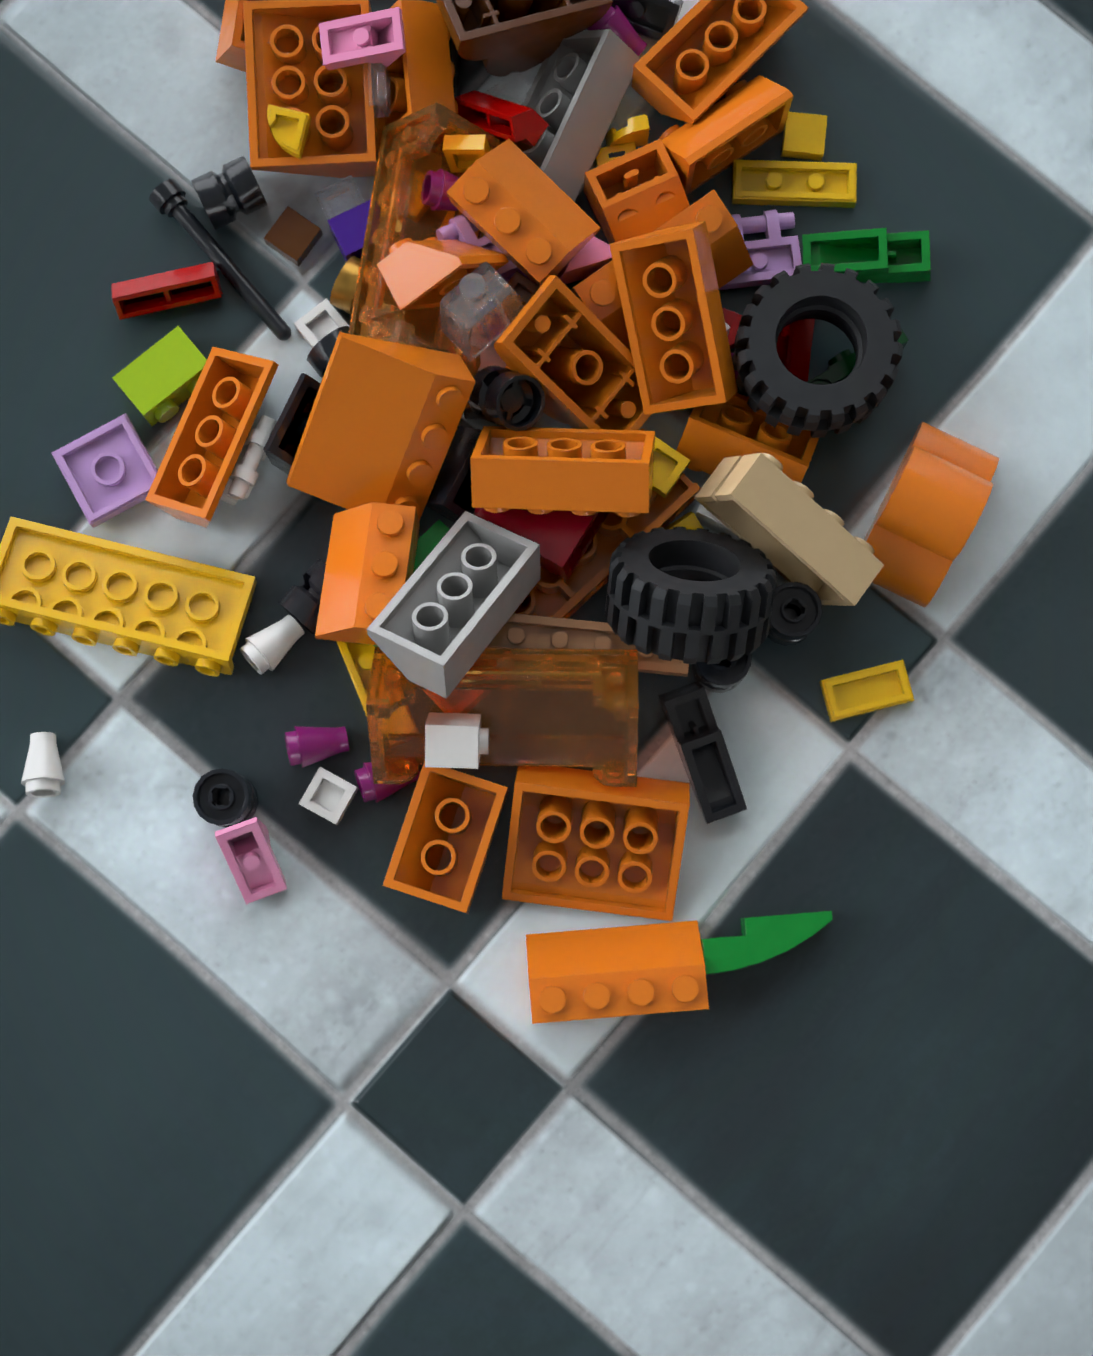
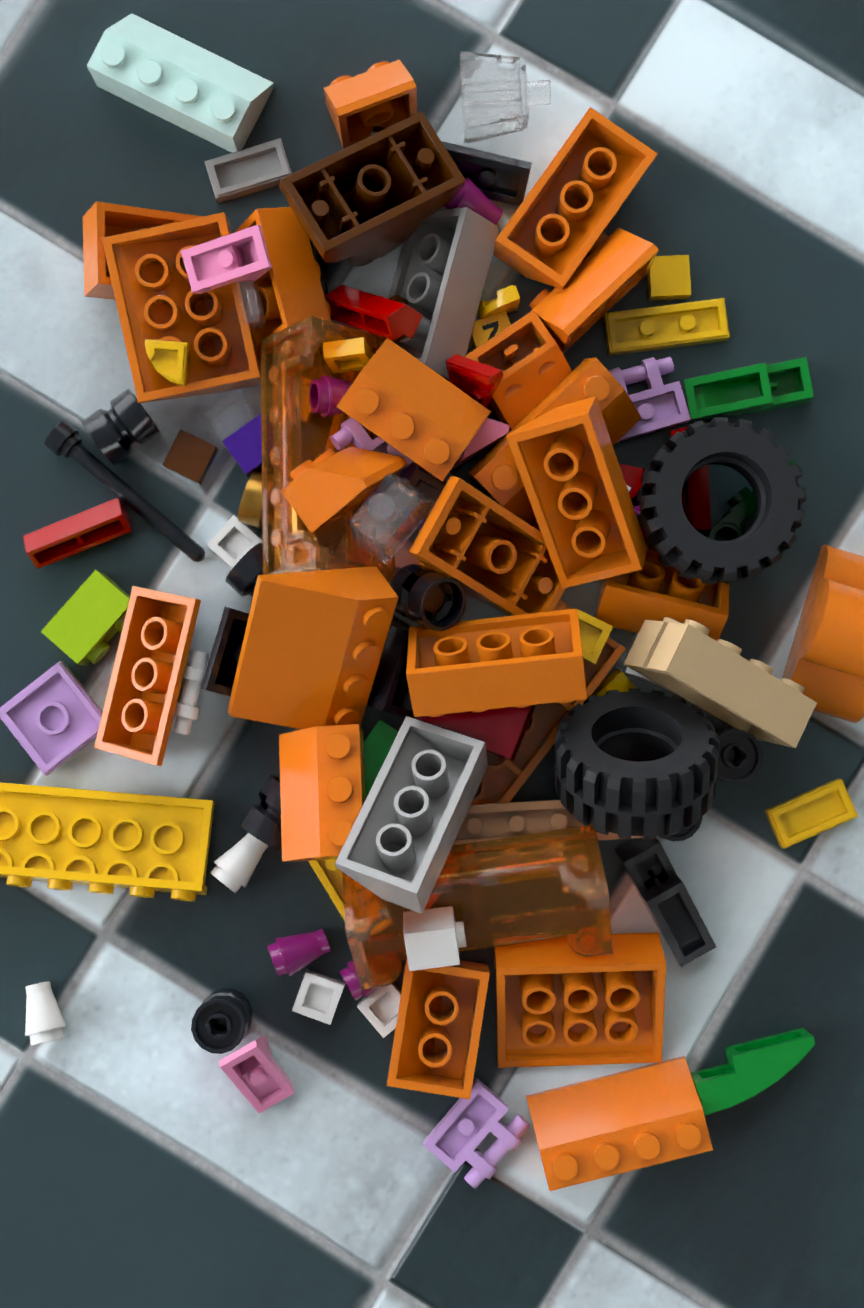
camera: 10 degrees left, 5 degrees up
none -> white tile [357,978,401,1038]
none -> lavender plate [423,1078,530,1189]
none -> red tile [445,354,504,408]

